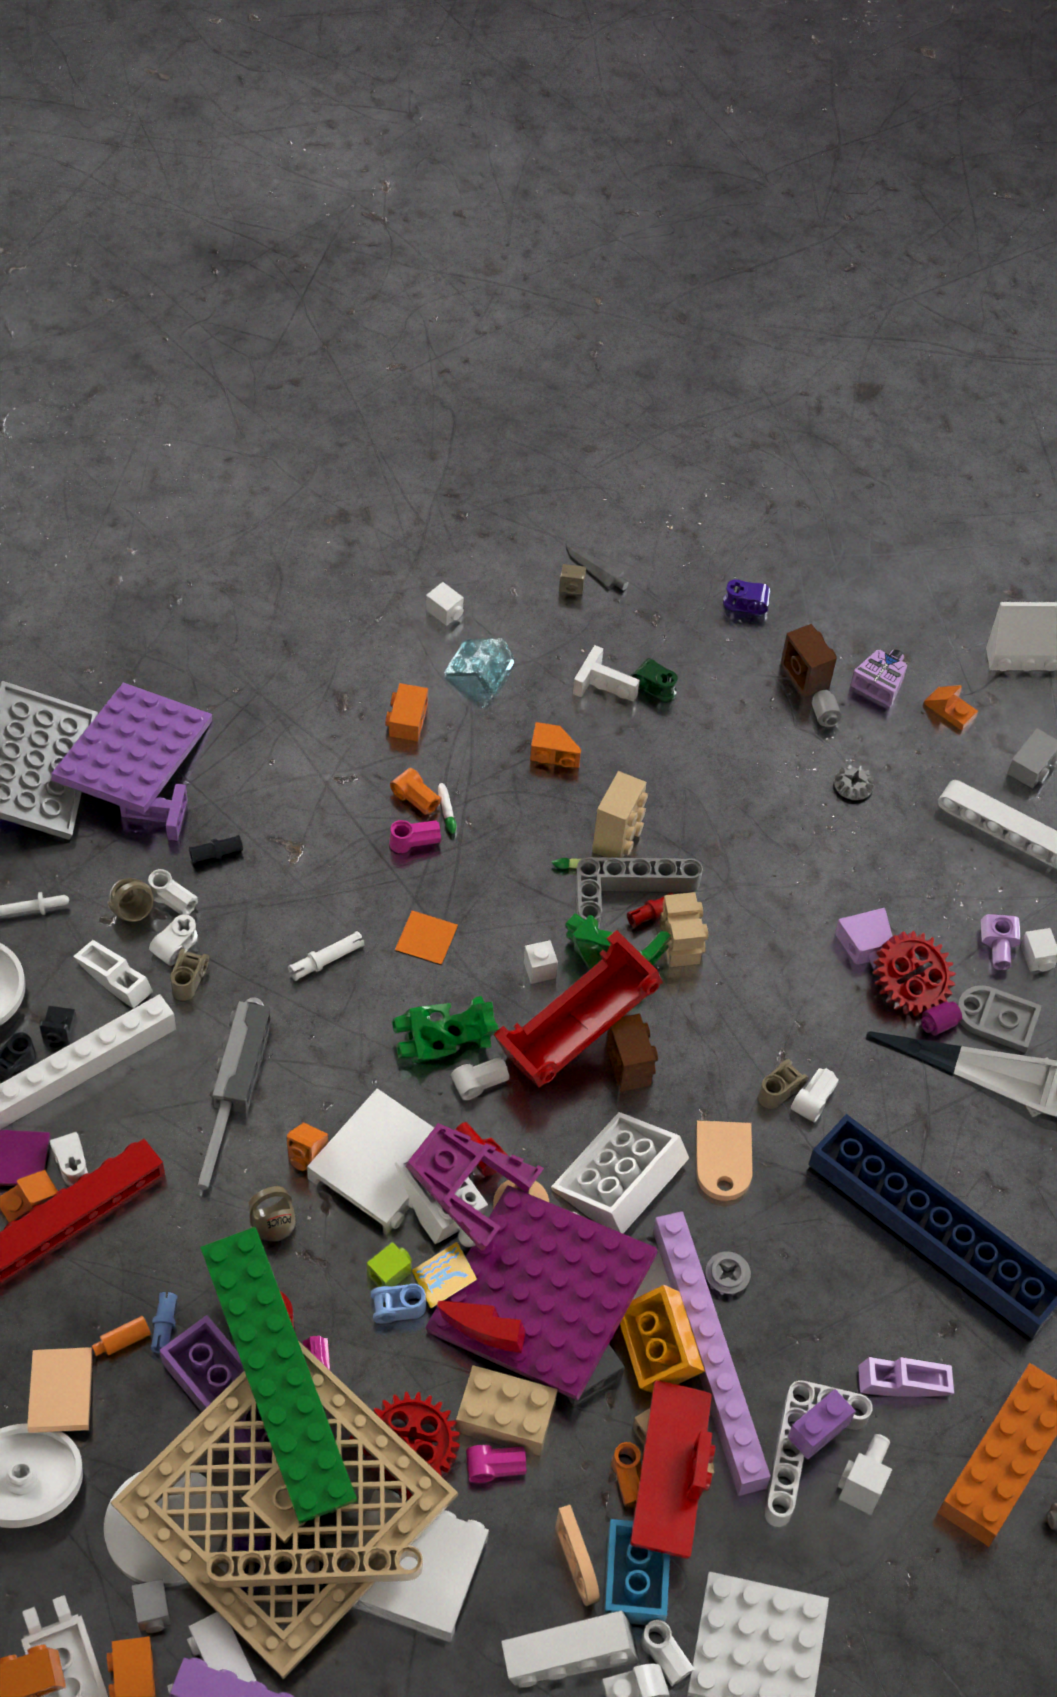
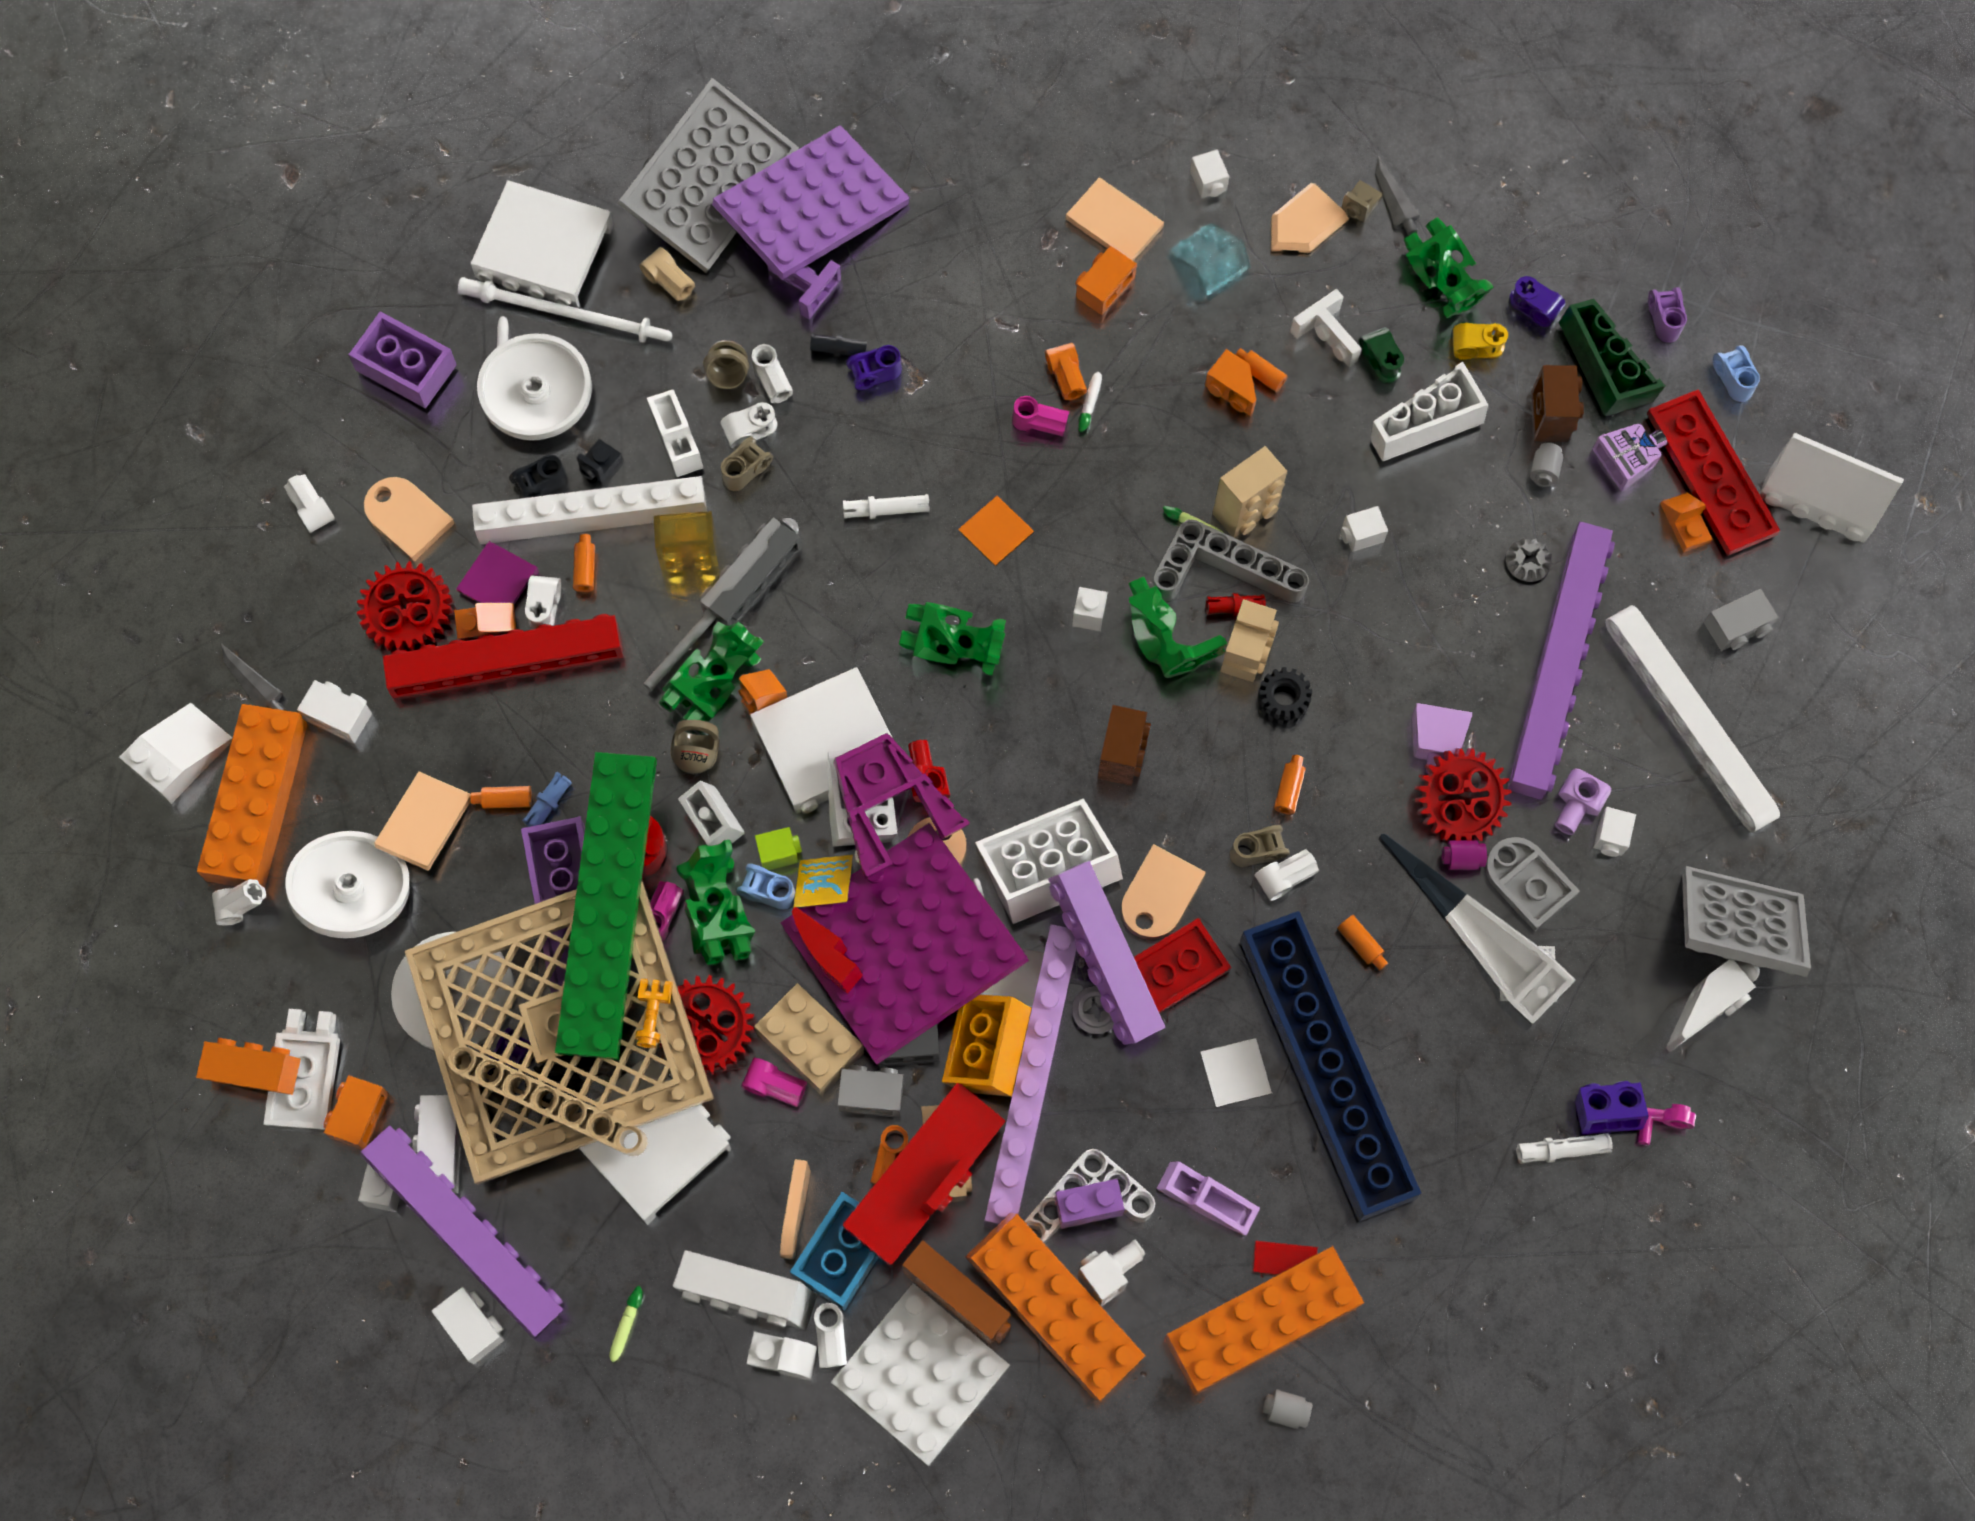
camera: 30 degrees right, 15 degrees up
light grey brick [132,1579,171,1633] -> none
white piece [451,1057,509,1100] -> none
red windscreen [493,930,663,1088] -> none
none -> orange cylinder [573,534,595,592]
none -> light orange hinge [635,978,673,1048]
none -> tan piece [639,247,695,301]
none -> clear yellow brick [654,511,719,572]
none -> green hips [659,621,764,722]
none -> green hips [676,839,755,965]
none -> white brick [678,780,745,846]
none -> light grey brick [838,1065,904,1117]
none -> dark purple piece [846,345,902,390]
none -> dark orange brick [902,1240,1012,1346]
none -> orange brick [965,1213,1146,1401]
none -> medium lavender brick [1048,861,1166,1045]
none -> light nougat tile [1066,177,1164,261]
none -> red plate [1134,918,1232,1014]
none -> white sticker [1201,1038,1272,1107]
none -> orange cylinder [1235,348,1288,392]
none -> red tile [1253,1241,1318,1276]
none -> black tyre [1257,667,1312,724]
none -> light nougat tile [1271,183,1349,253]
none -> orange cylinder [1274,755,1306,815]
none -> orange cylinder [1337,915,1389,971]
none -> white brick [1340,506,1388,552]
none -> white wedge [1370,362,1488,462]
none -> green hips [1404,217,1494,319]
none -> yellow piece [1453,323,1508,360]
none -> medium lavender brick [1507,521,1615,800]
none -> dark green wedge [1558,298,1666,416]
none -> red plate [1647,389,1781,556]
none -> medium lavender piece [1648,287,1687,343]
none -> light blue piece [1713,345,1760,402]

